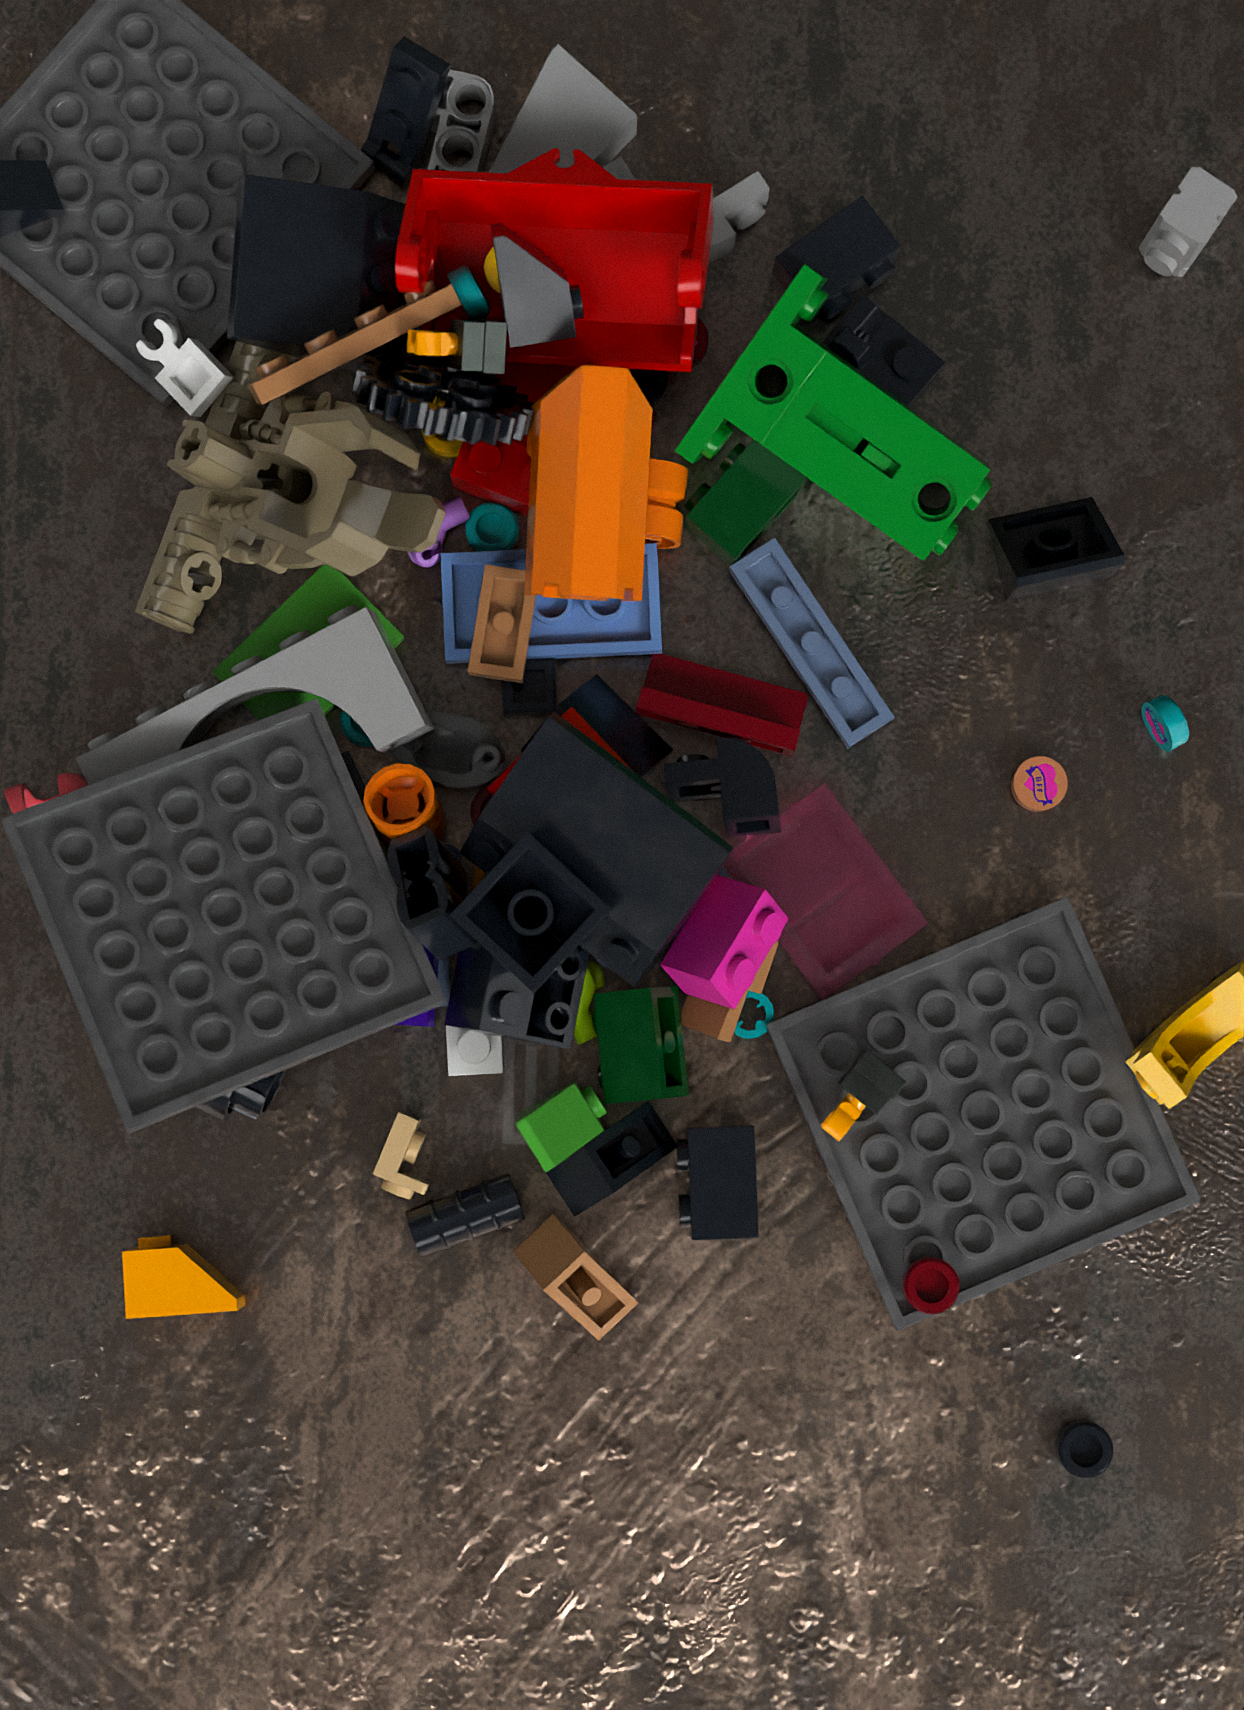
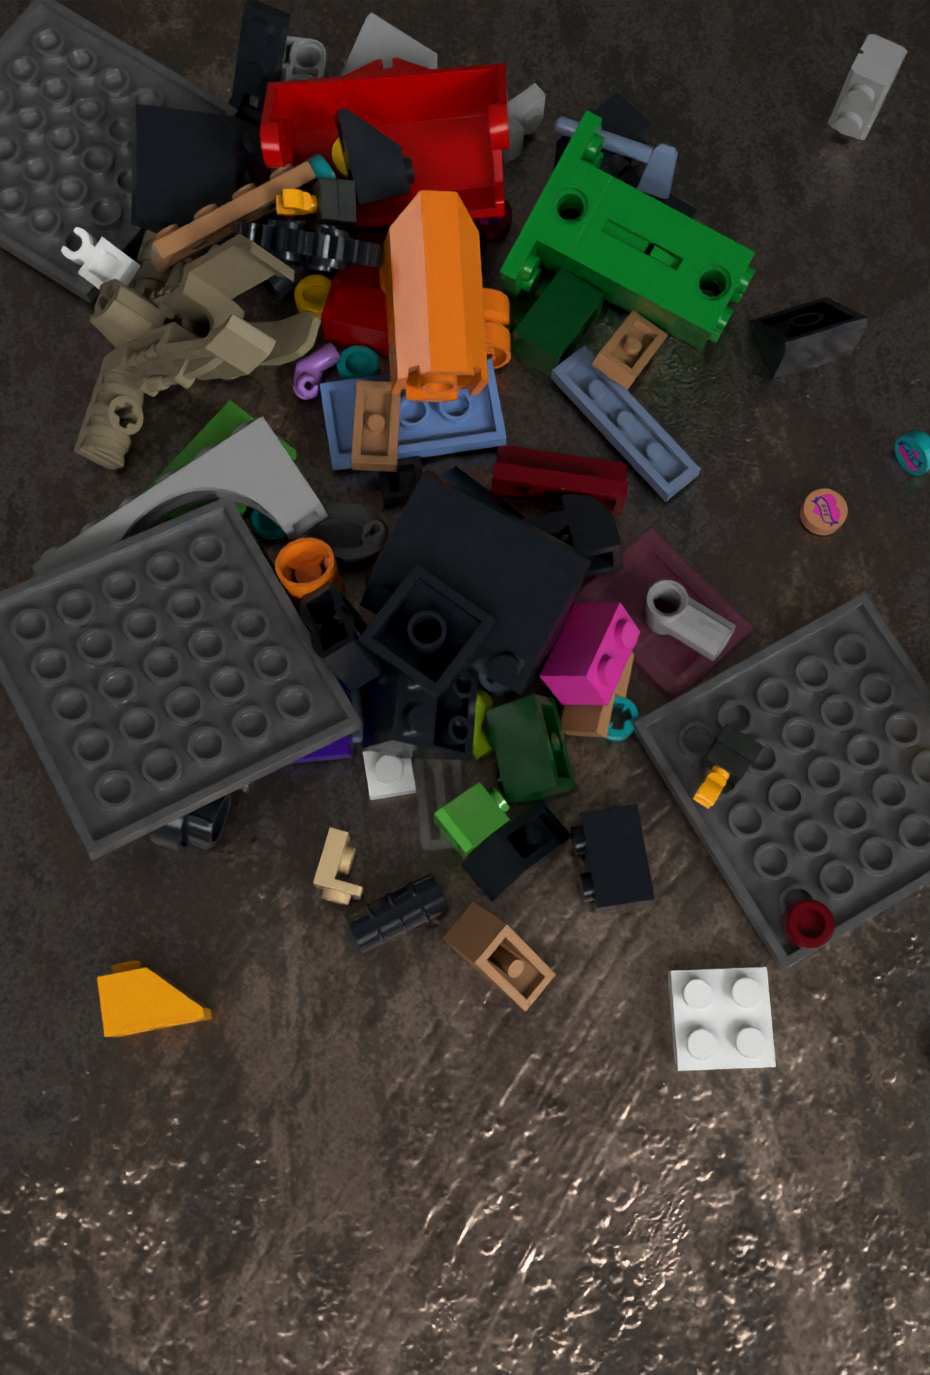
camera: 10 degrees left, 10 degrees down
none -> sand blue piece [555,116,678,199]
none -> medium nougat plate [592,310,668,390]
none -> light grey piece [644,580,736,661]
none -> white plate [668,967,776,1071]

